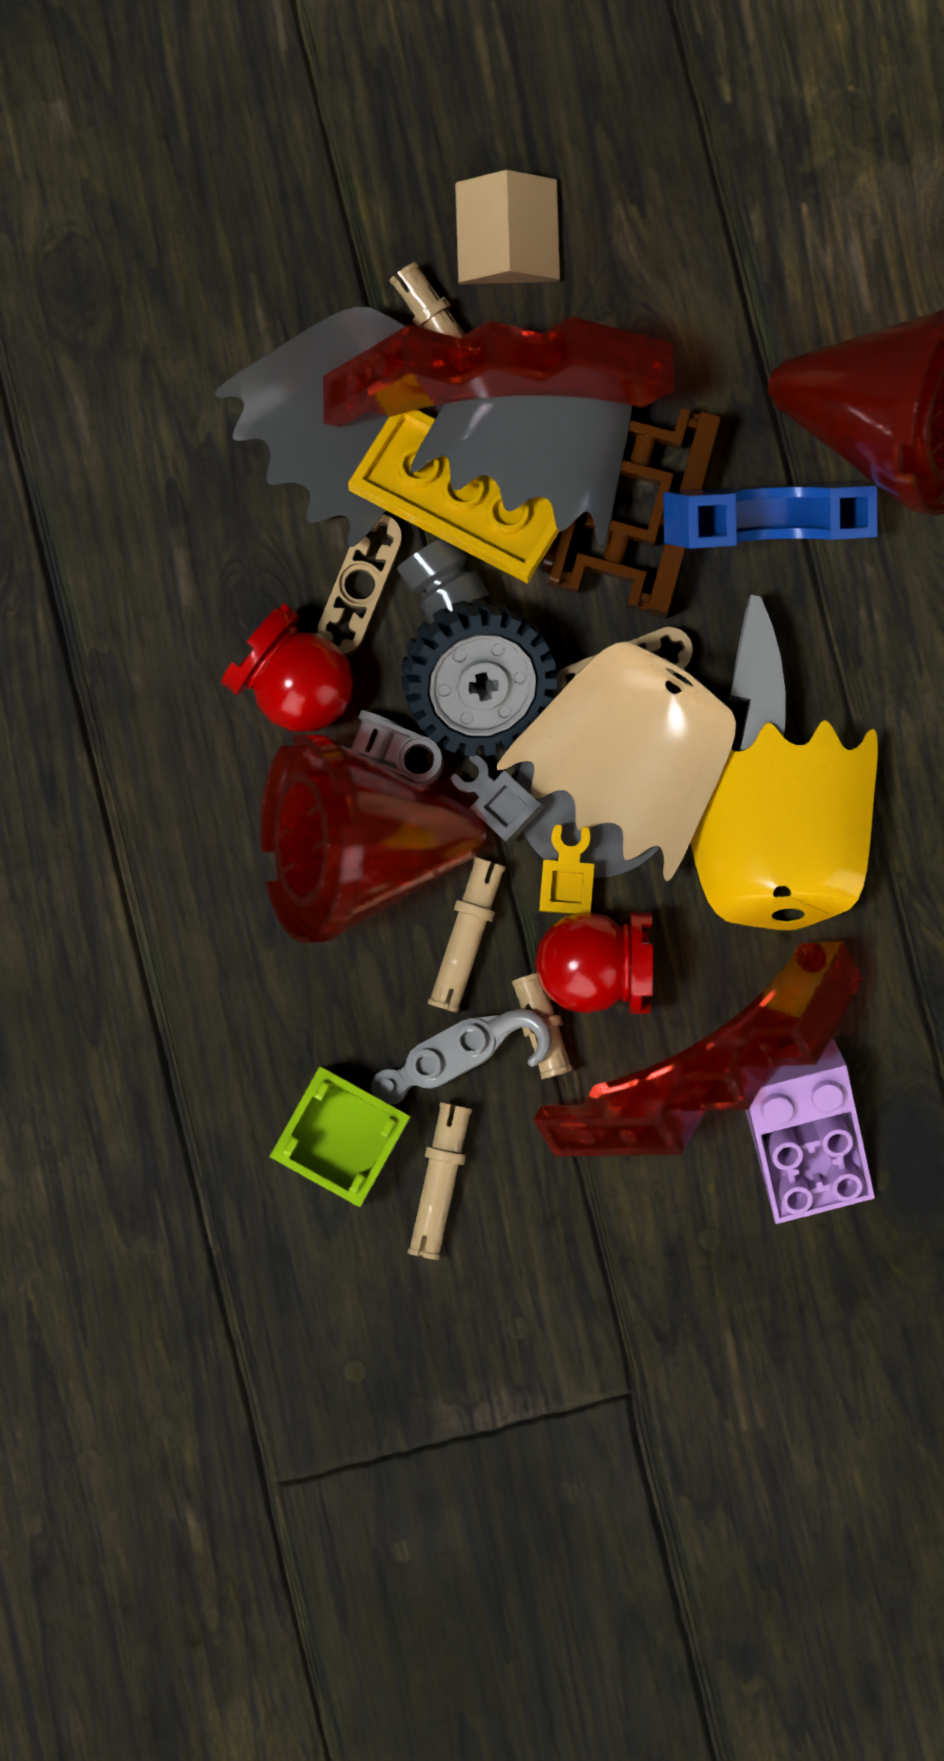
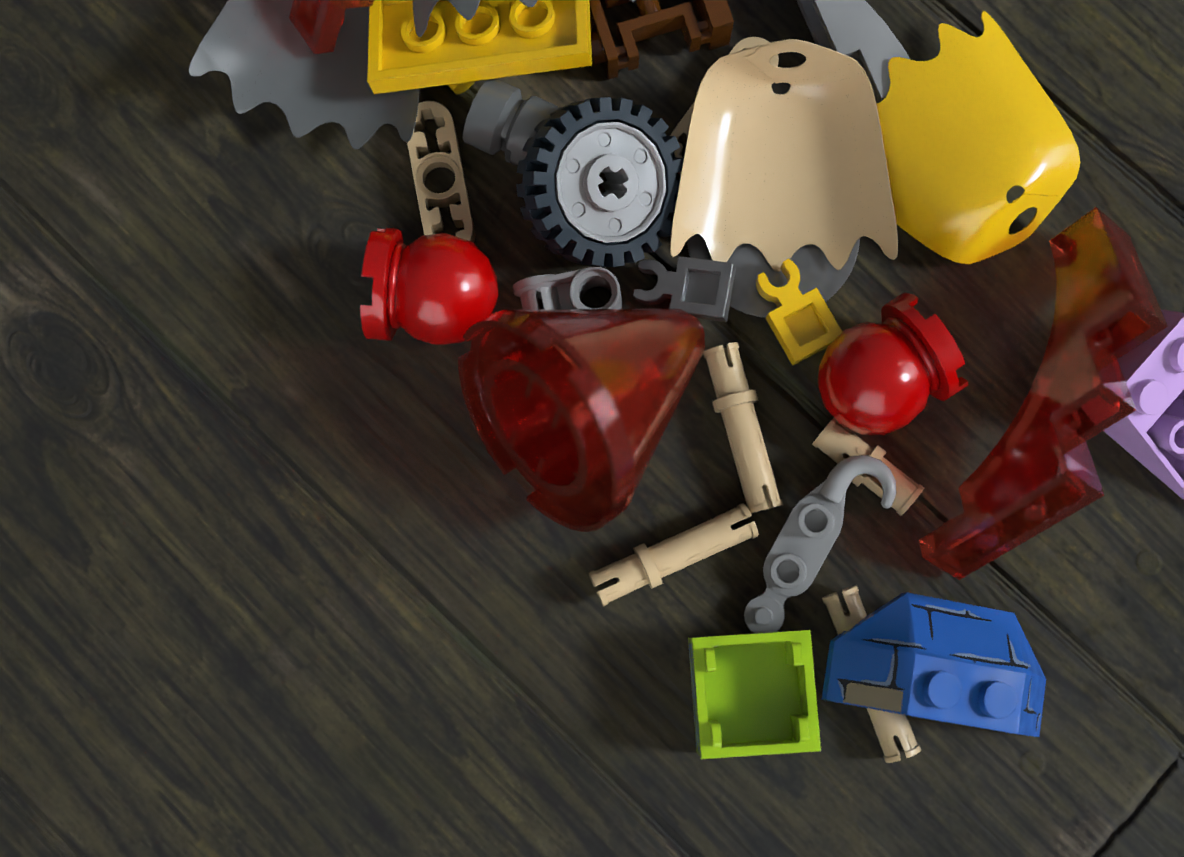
camera: 25 degrees left, 5 degrees down
none -> tan pin [588,503,759,606]
none -> blue wedge [822,592,1046,737]

